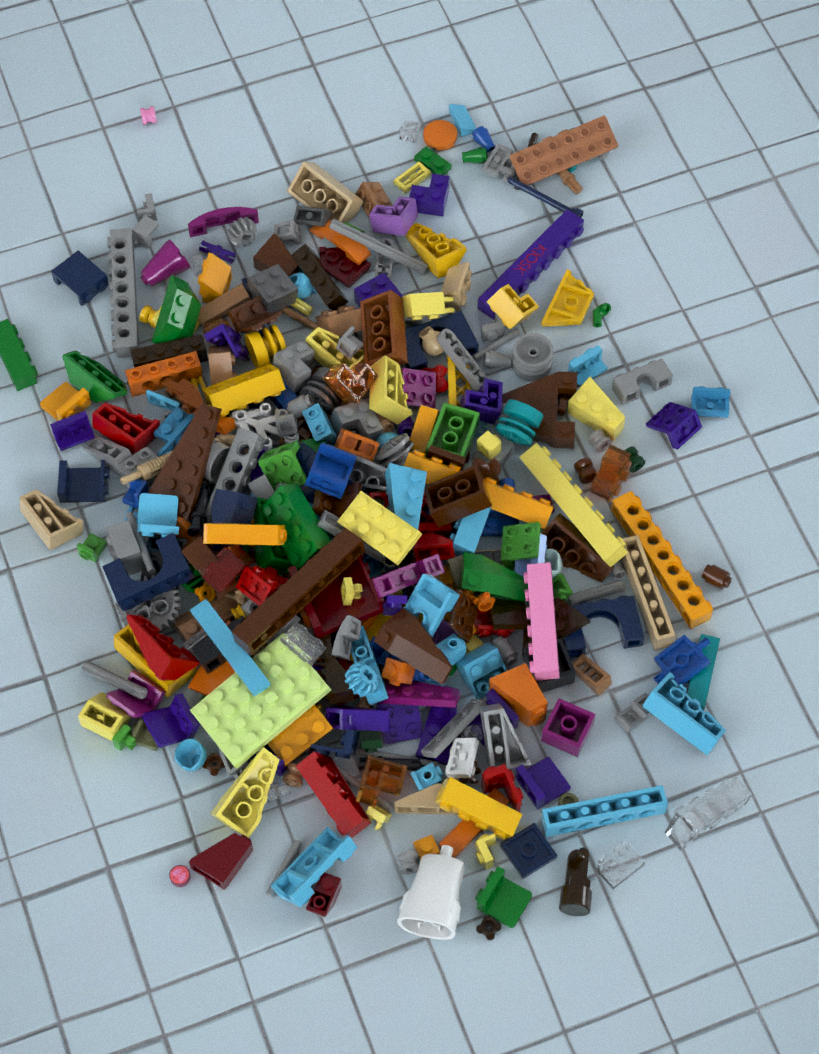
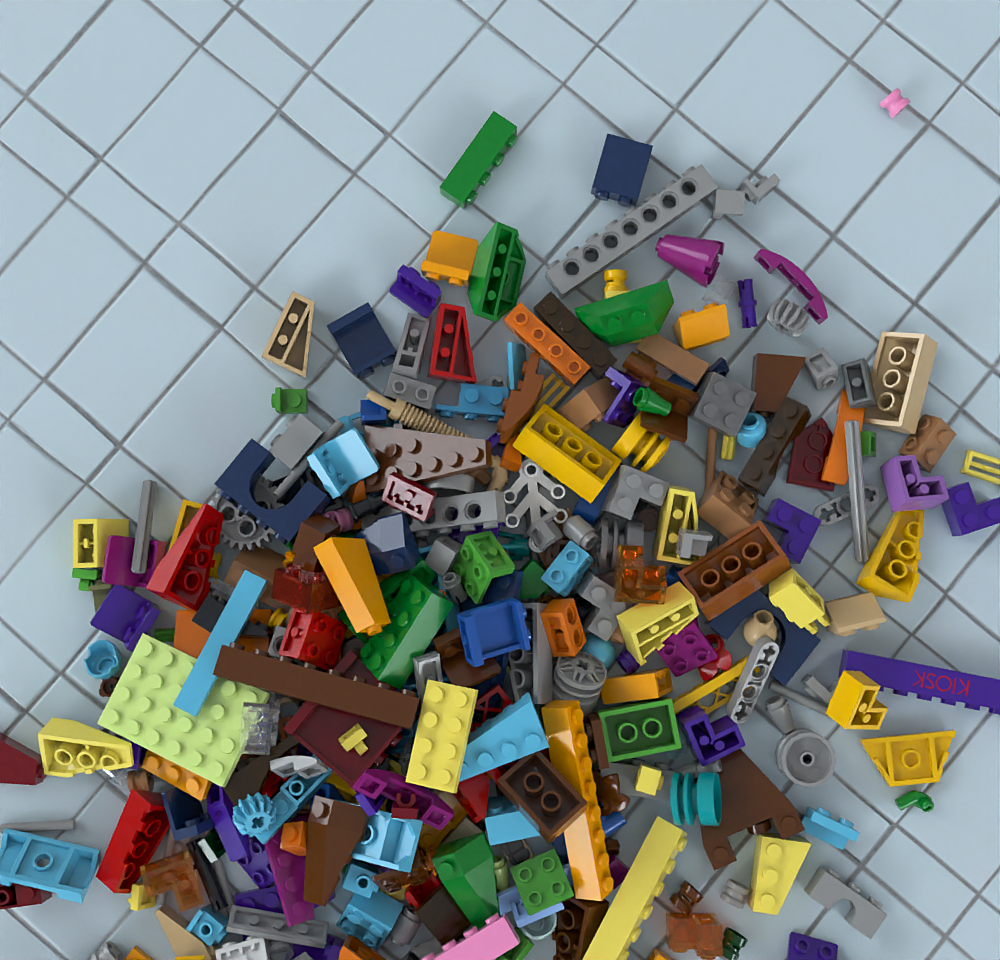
camera: 65 degrees right, 25 degrees up
orange plate [472,592,495,611] -> none
none -> bracket [381,472,437,521]
none -> dark red tile [391,791,419,820]
none -> green cone [633,387,671,416]

